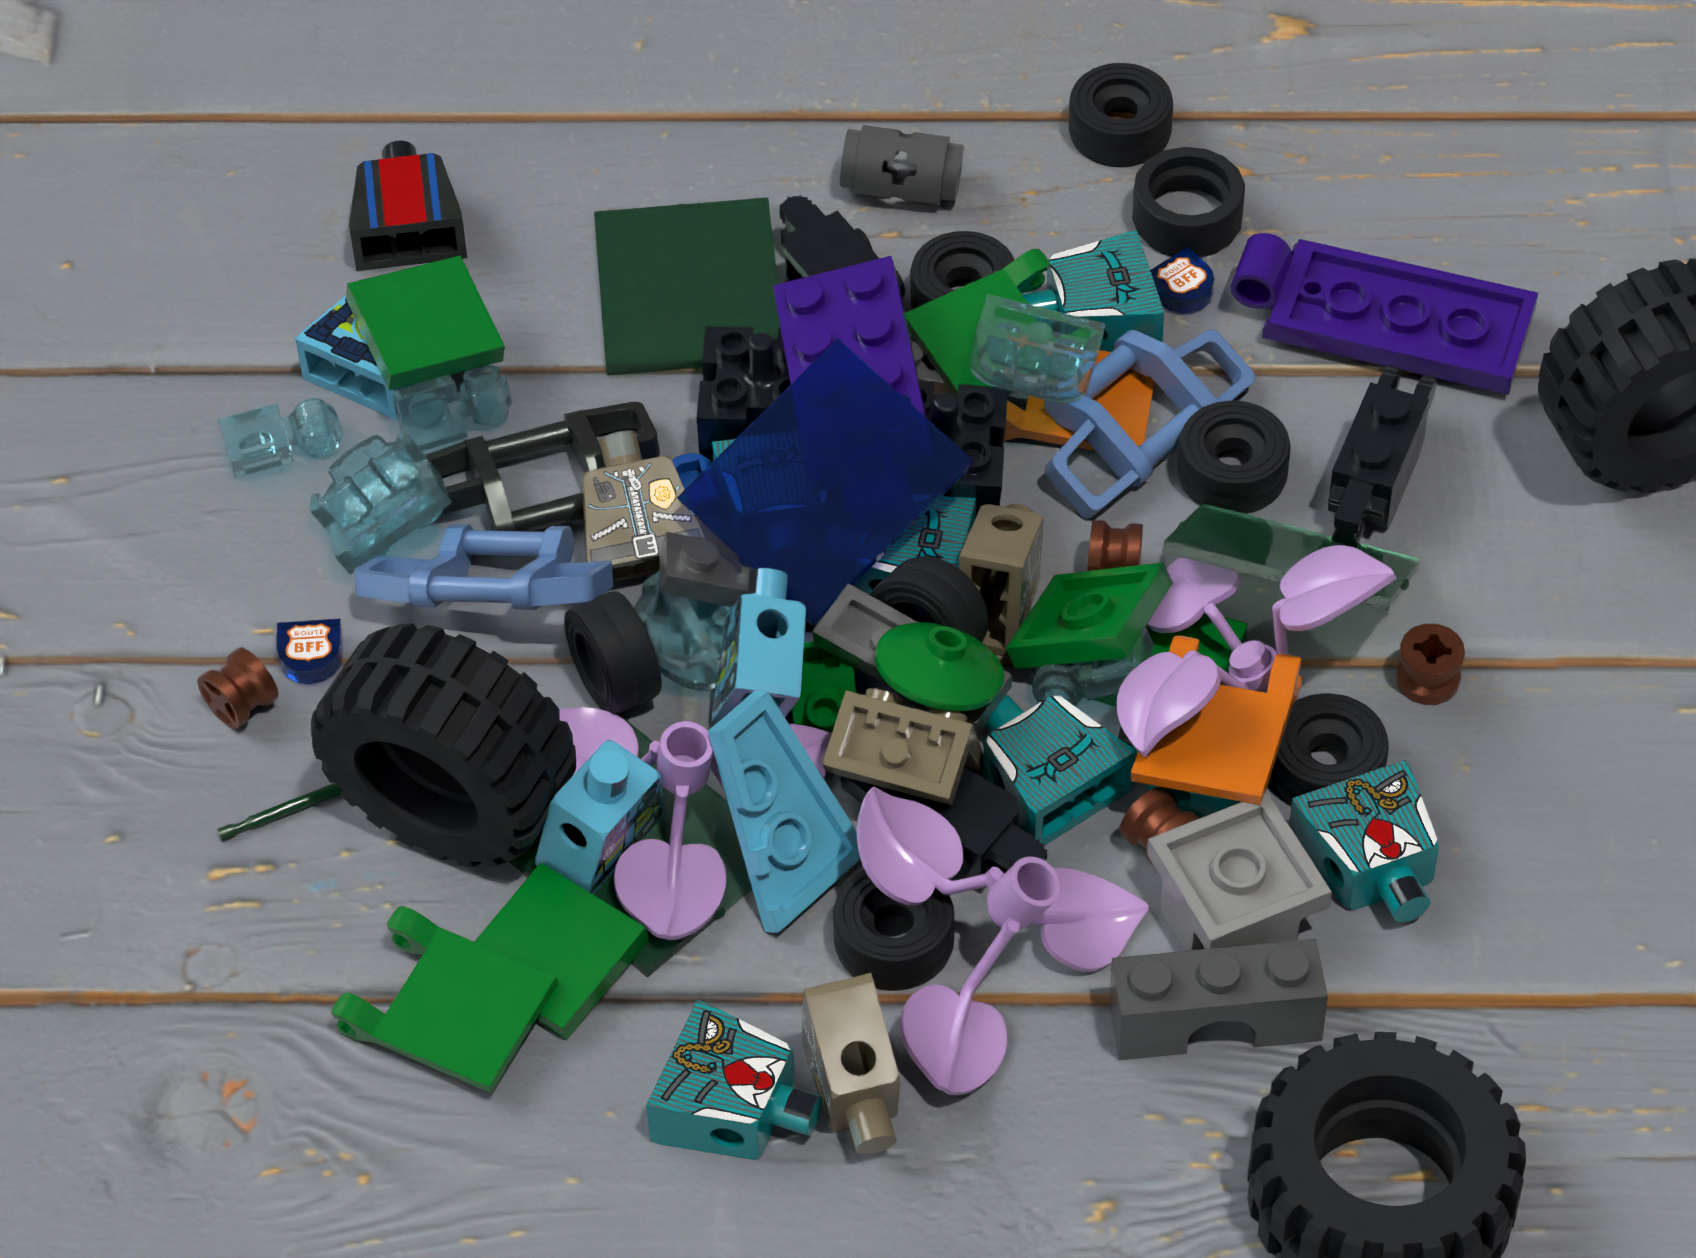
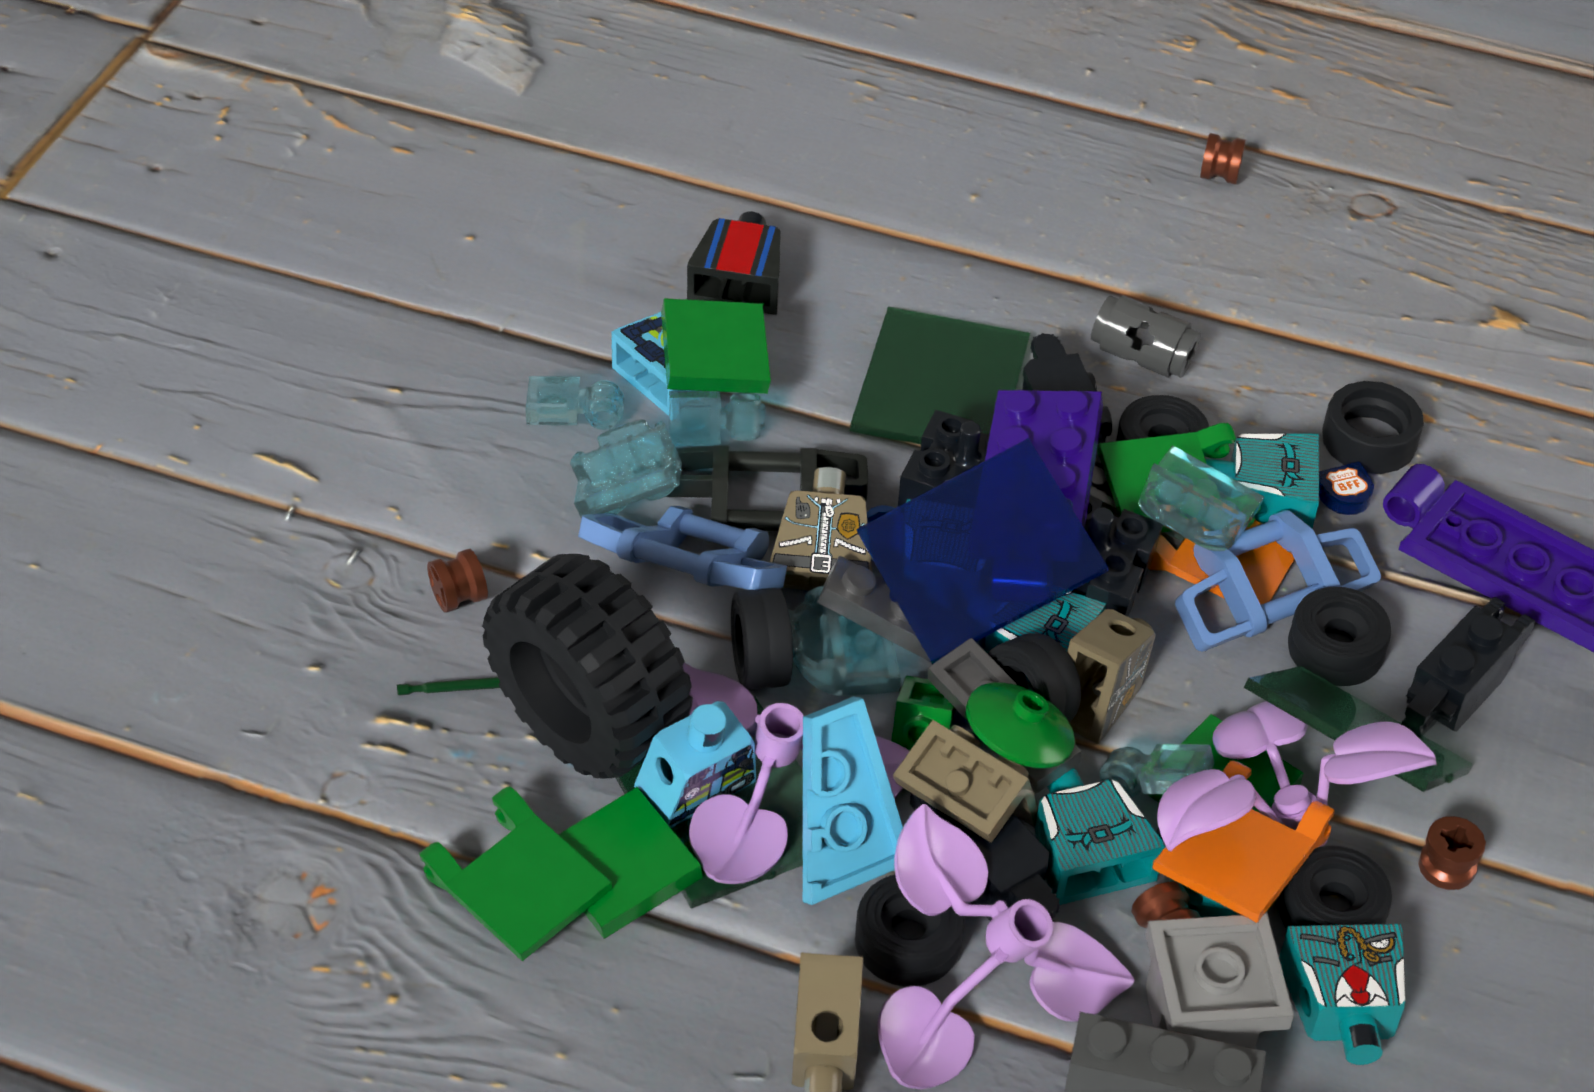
camera: 15 degrees right, 5 degrees down
clear blue tile [277,618,343,684] -> none
torso [646,1000,823,1160] -> none
medium azure torso [711,568,806,723] -> none
green tile [1006,562,1173,669] -> none
black tyre [1069,63,1173,167] -> none
copper wheel [1087,520,1143,571] -> none

